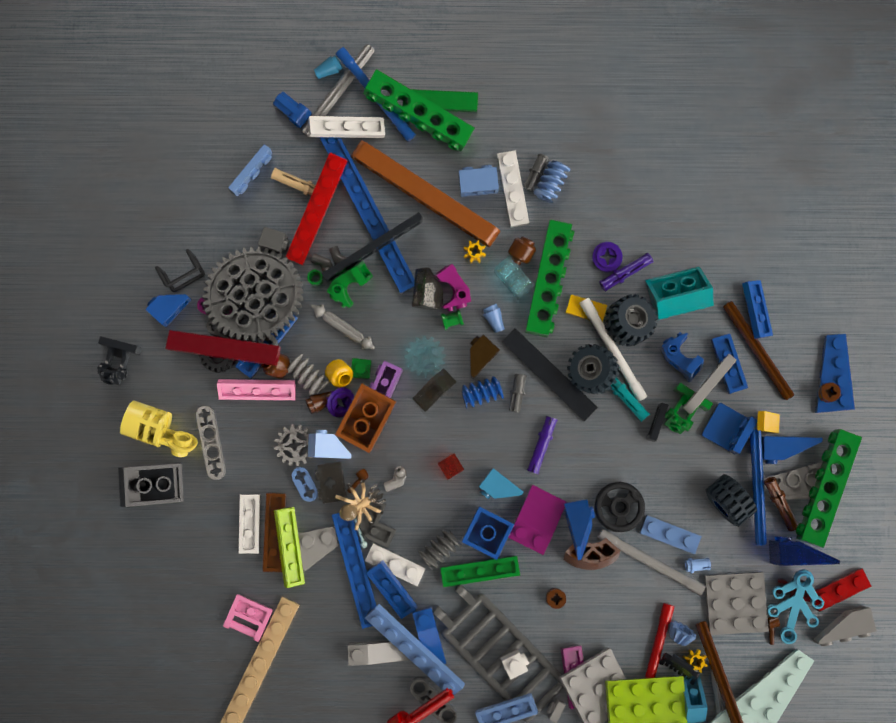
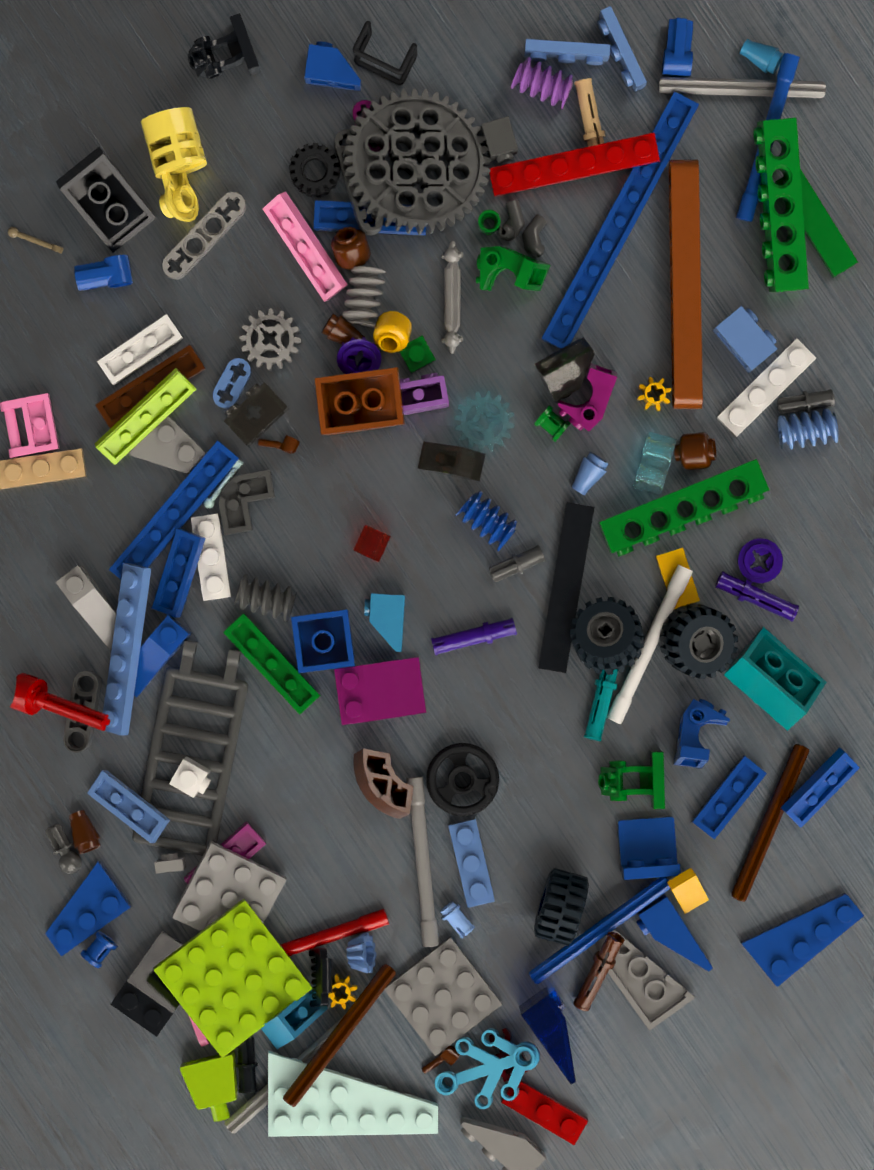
camera: 55 degrees right, 5 degrees up
dark red tile [165,330,281,366] -> none
white plate [308,116,385,138] -> none
light blue slope [308,430,351,459] -> none
black tile [322,212,423,283] -> none
animal [335,479,386,531] -> none
light grey arm [383,466,407,492] -> none
dark brown slope [470,334,500,379] -> none
reddish brown wheel [546,588,566,609] -> none
blue slope [564,499,595,560] -> none
black tile [646,403,669,442] -> none
light grey beam [683,354,737,414] -> none
green brick [796,429,862,548] -> none
reddish brown wheel [818,382,841,403] -> none
none -> dark tan hinge [8,227,64,254]
none -> blue piece [74,255,133,291]
none -> medium lavender piece [510,57,573,110]
none -> medium blue plate [597,6,647,93]

